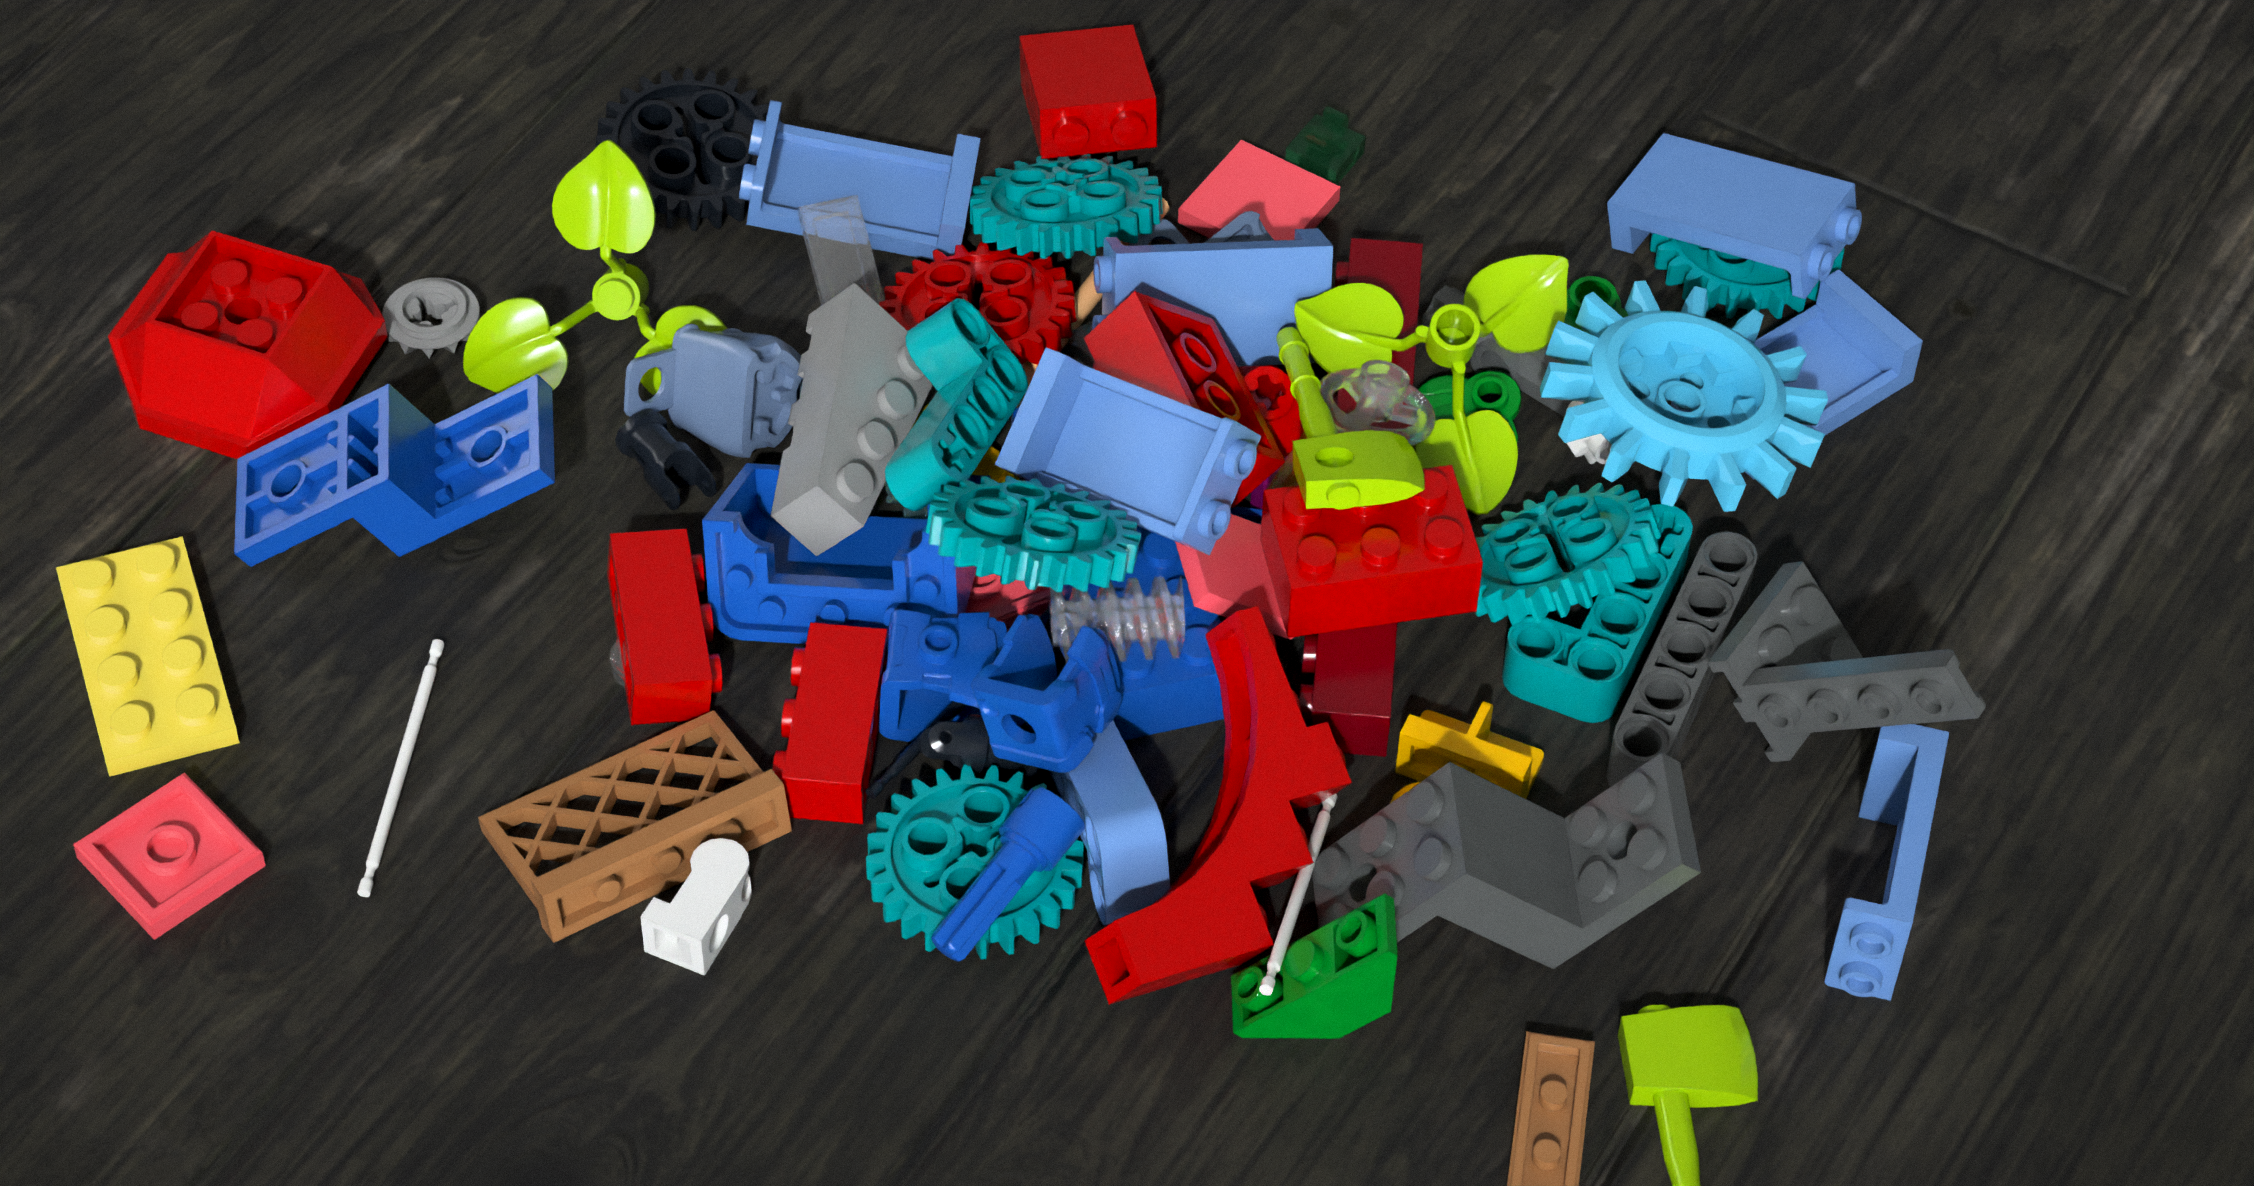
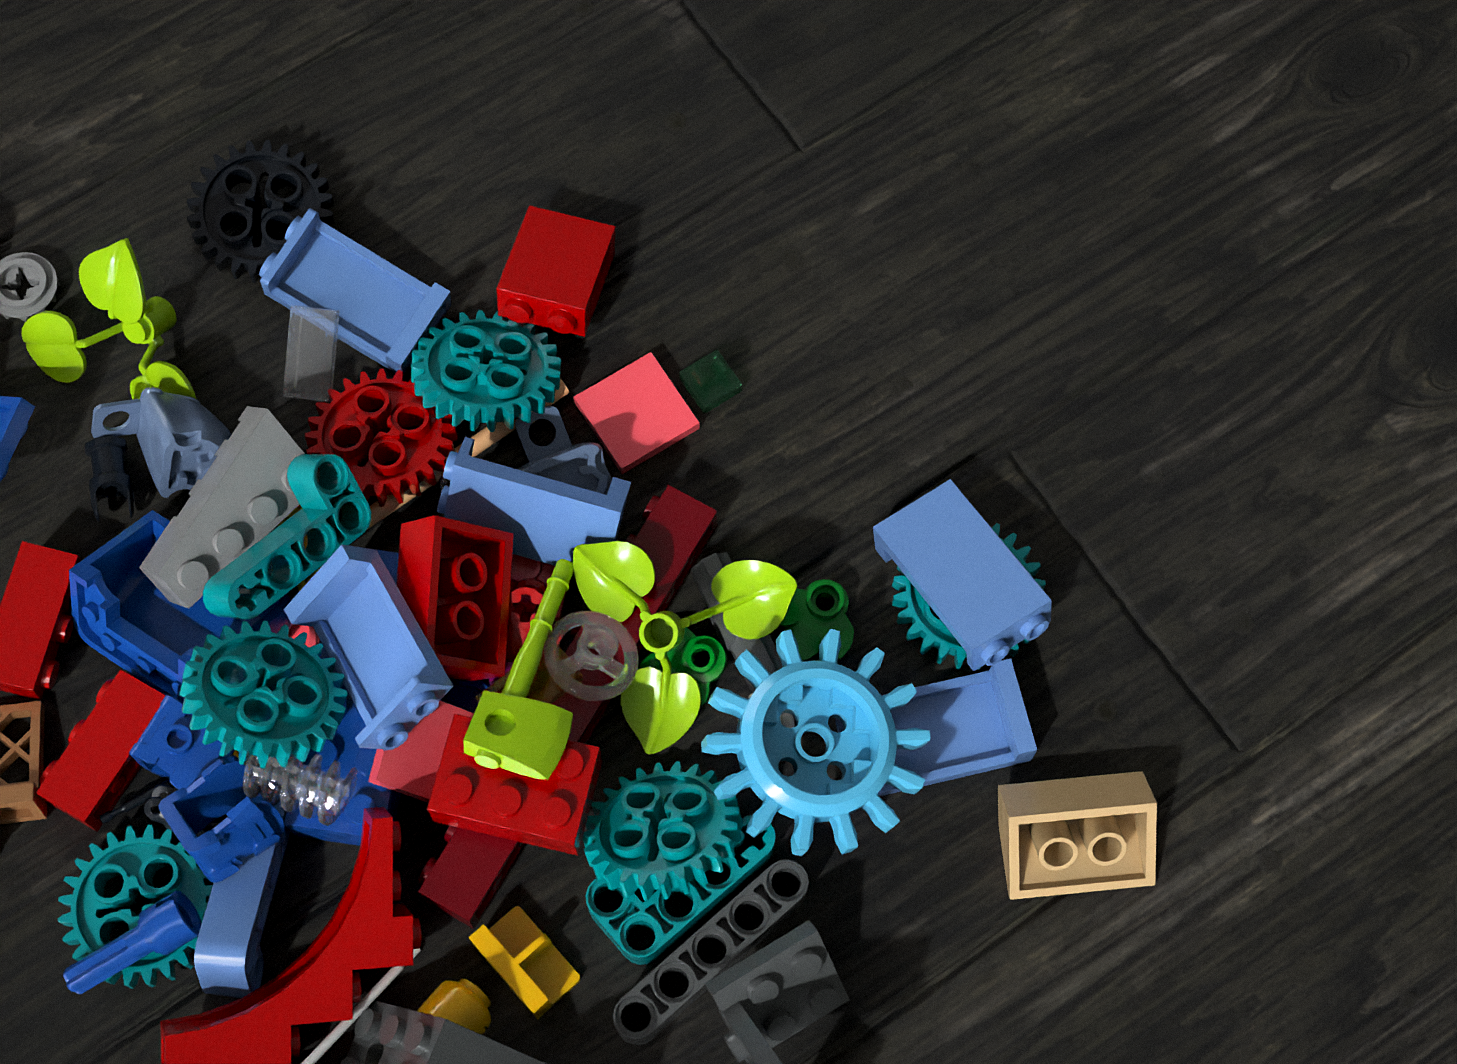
camera: 25 degrees right, 20 degrees up
none -> tan slope [998,771,1157,900]

